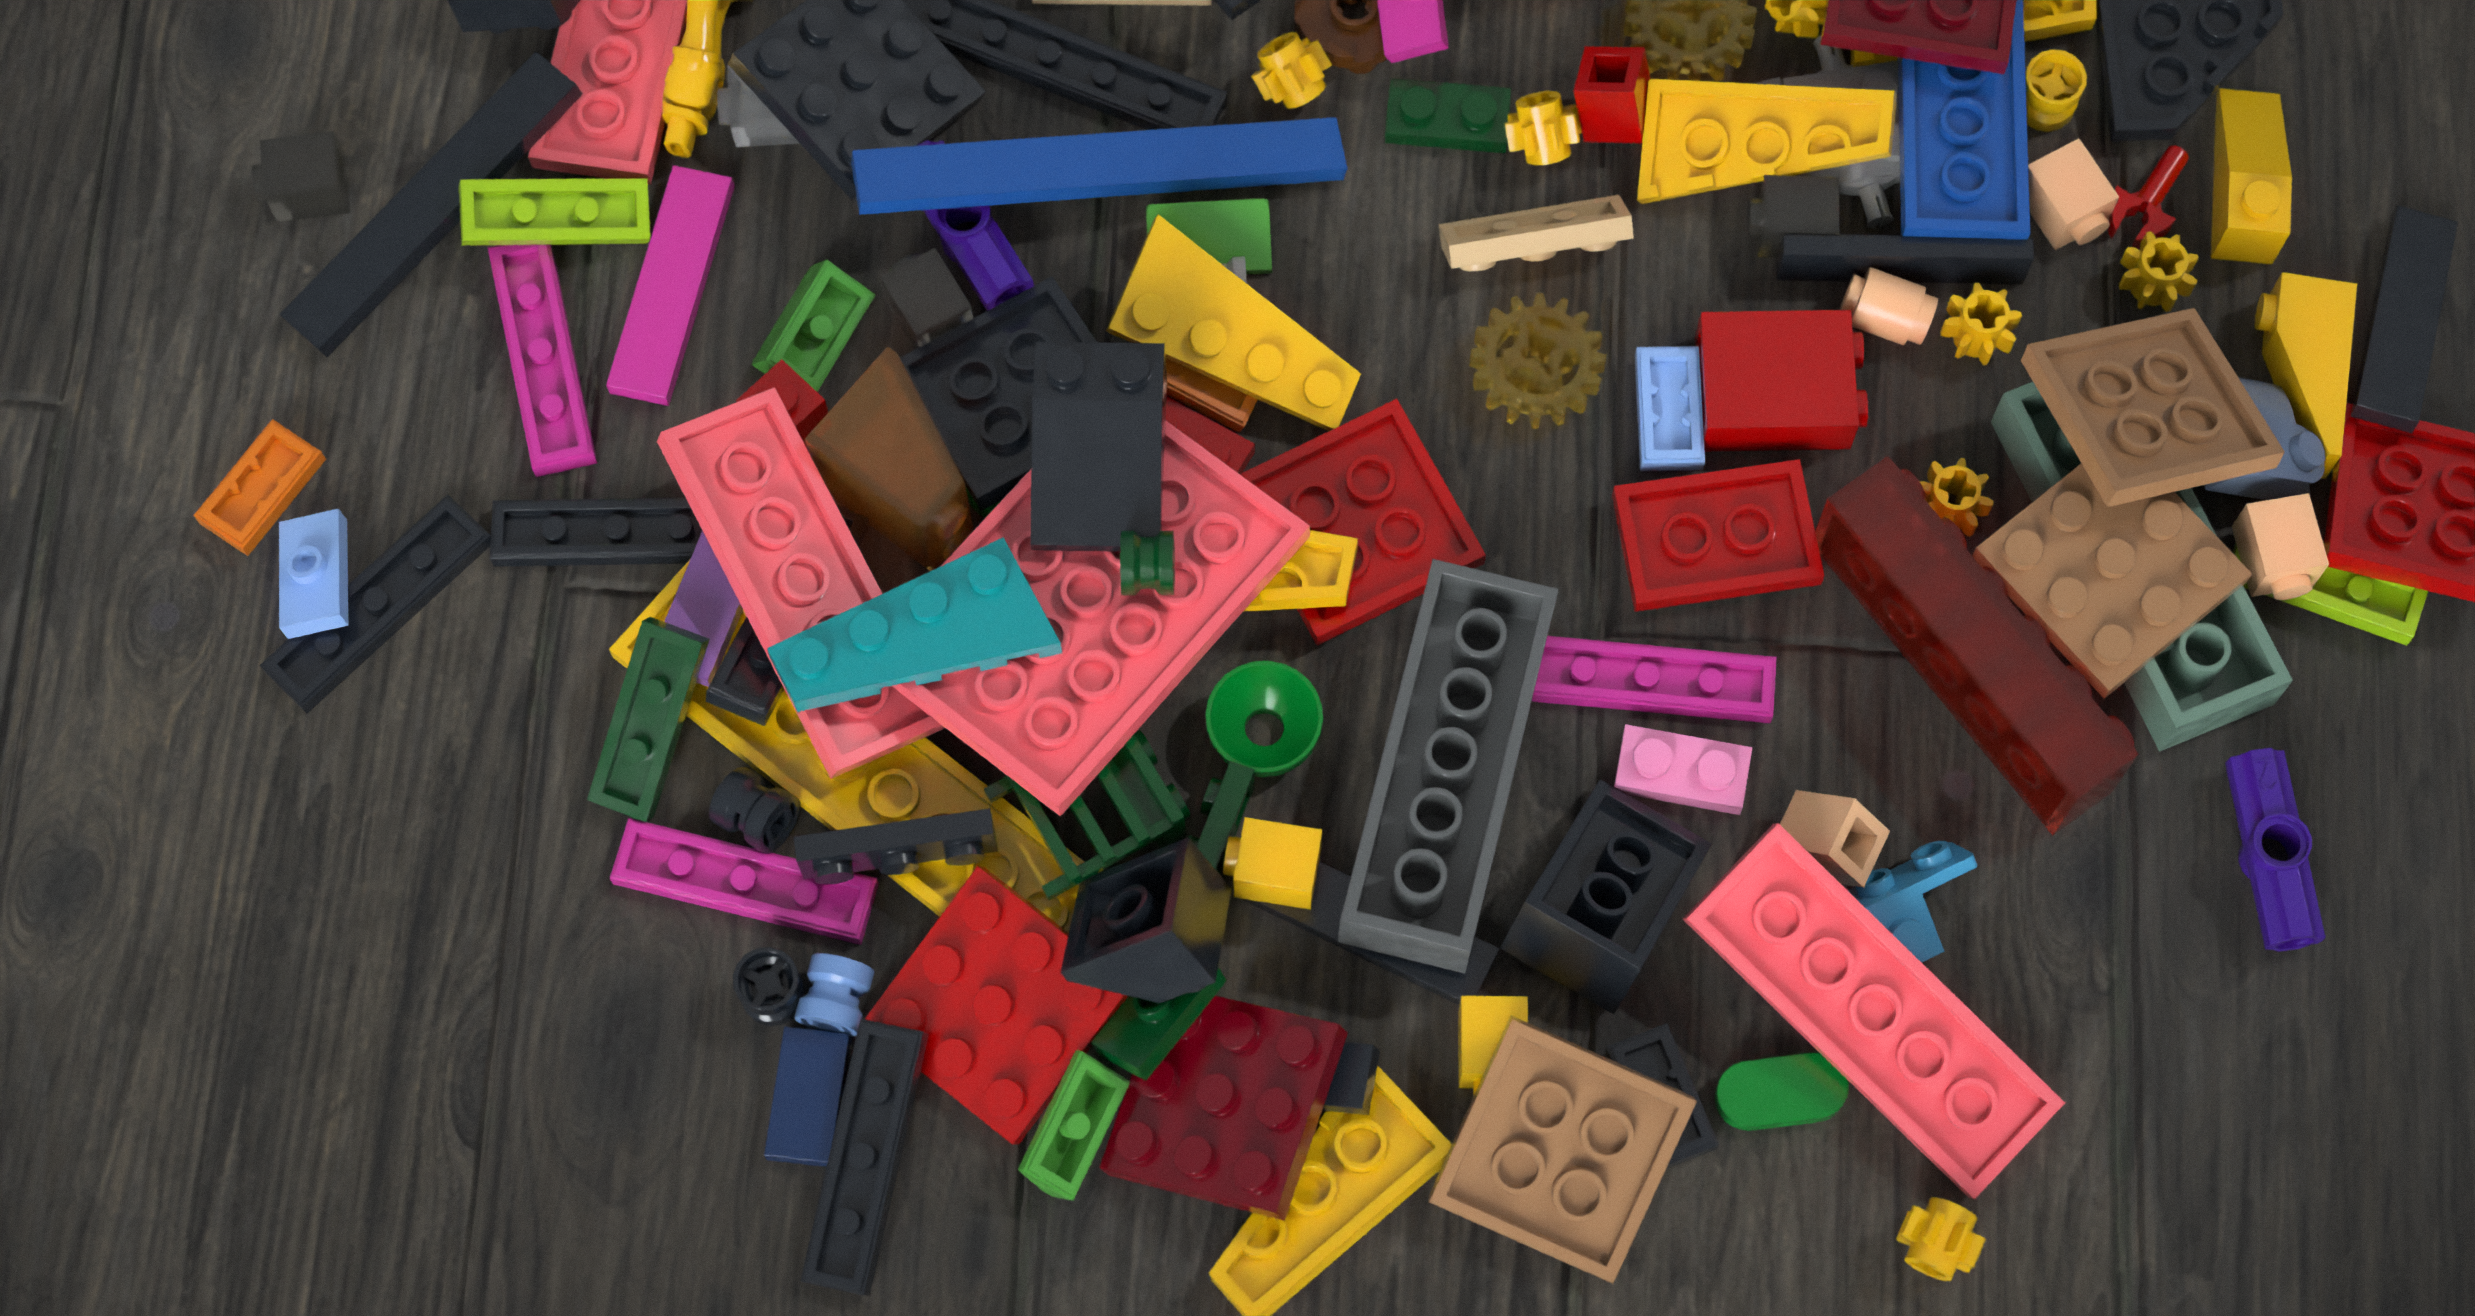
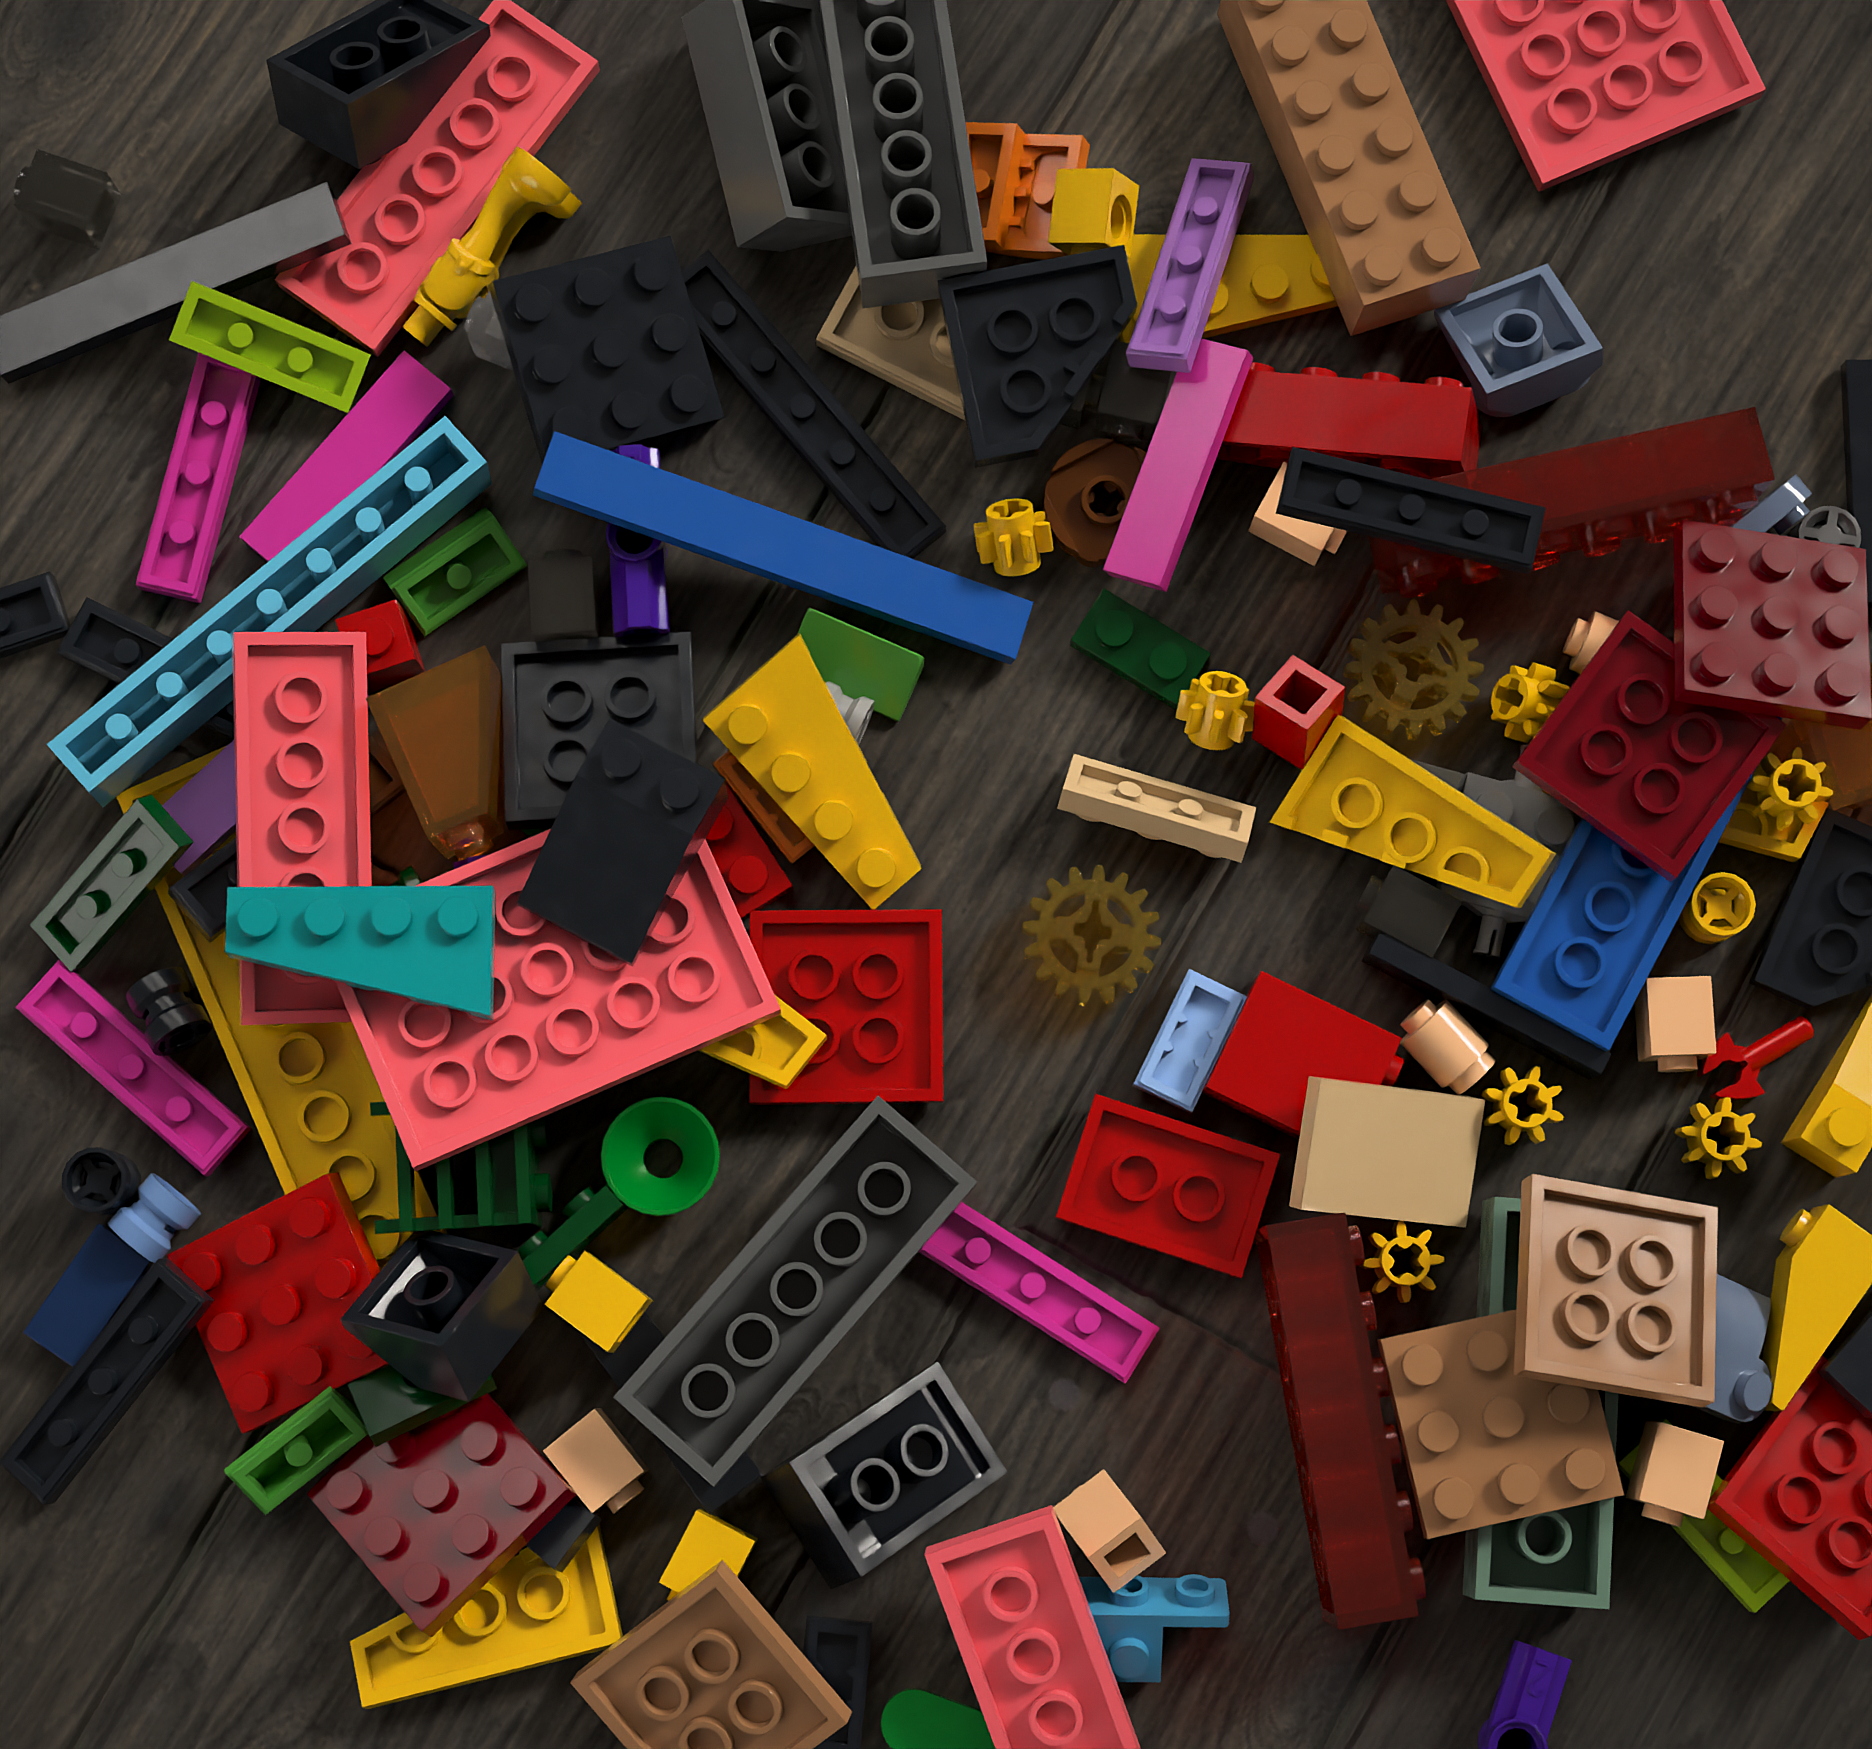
camera: 25 degrees right, 10 degrees up
black plate [794,808,998,884] -> none
dark green wheel [1120,531,1175,595] -> none
bright pink plate [1614,724,1752,815] -> none
none -> medium azure brick [47,416,492,807]
none -> light nougat brick [543,1408,649,1514]
none -> tan tile [1289,1076,1485,1228]

